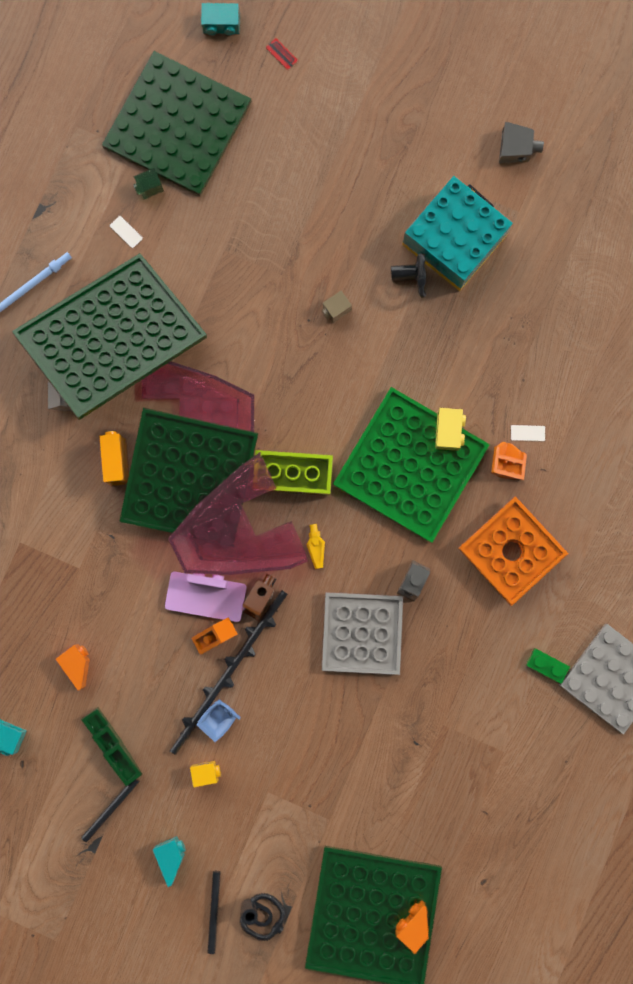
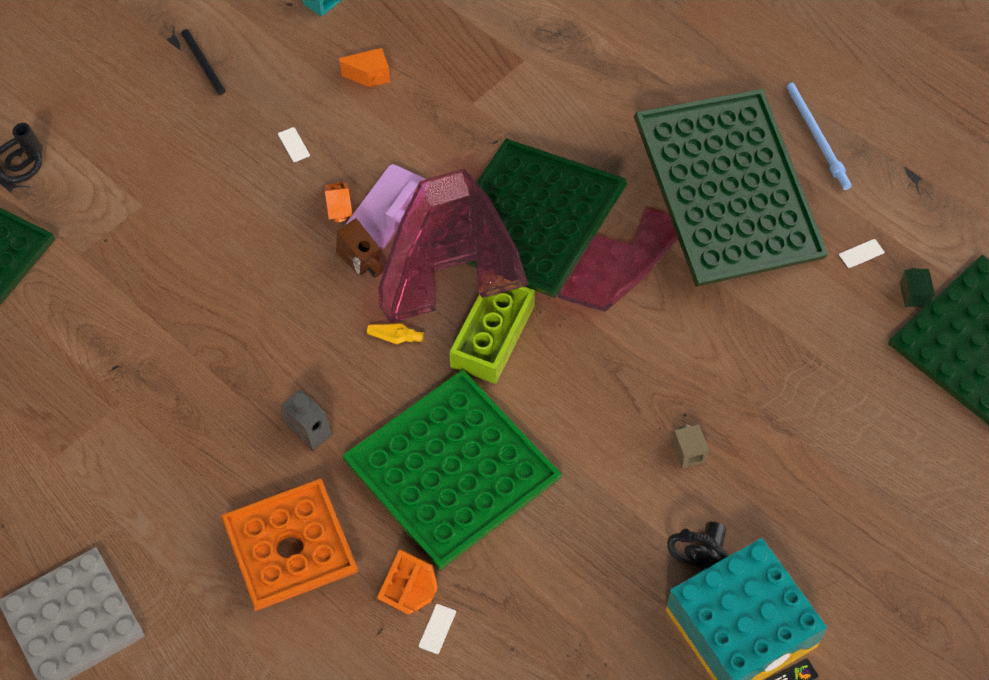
camera: 105 degrees right, 25 degrees down
dark green slope [81,707,142,786] -> none
light orange brick [100,431,129,486] -> none
teal slope [153,836,186,887] -> none
black plant [170,590,288,755] -> none
yellow brick [190,760,221,787] -> none
medium blue piece [196,699,241,742] -> none
black bar [207,871,221,954] -> none
light grey plate [322,592,403,675] -> none
light yellow brick [435,408,466,451] -> none
green plate [526,648,570,684] -> none
none -> white sticker [278,127,310,162]

